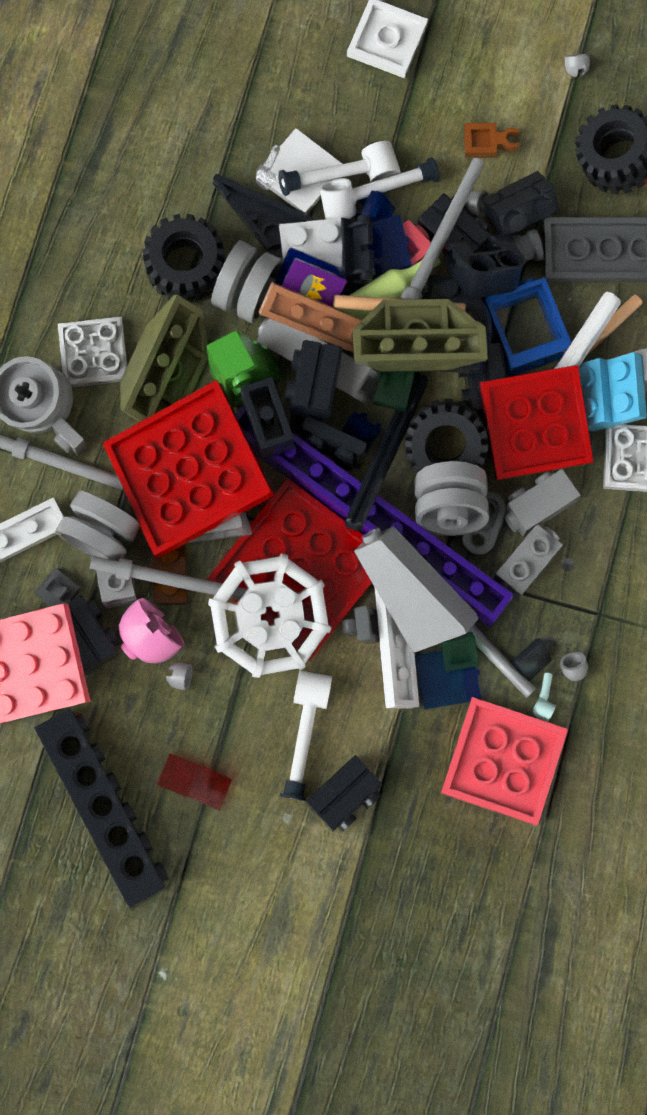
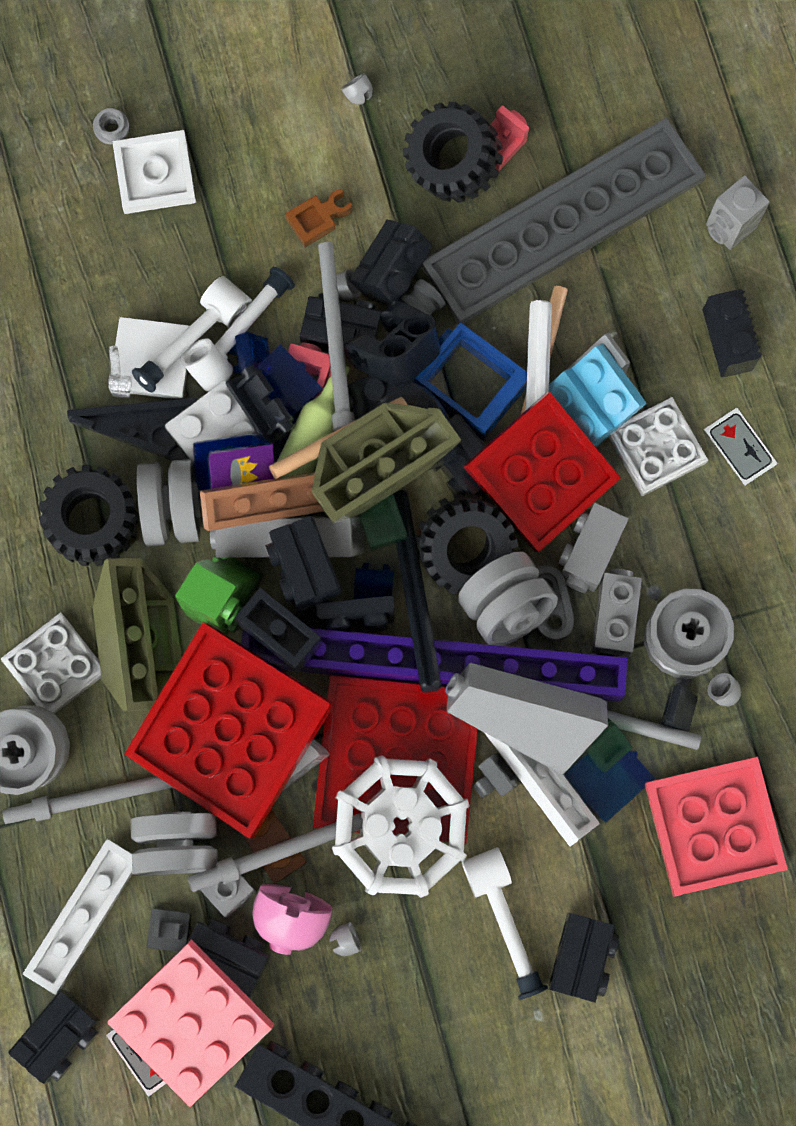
camera: 30 degrees left, 0 degrees up
light grey plate [52,417,88,456] -> none
clear red slope [157,754,232,811] -> none
light aqua hand [533,673,556,722] -> none
none -> light grey wheel [644,588,734,679]

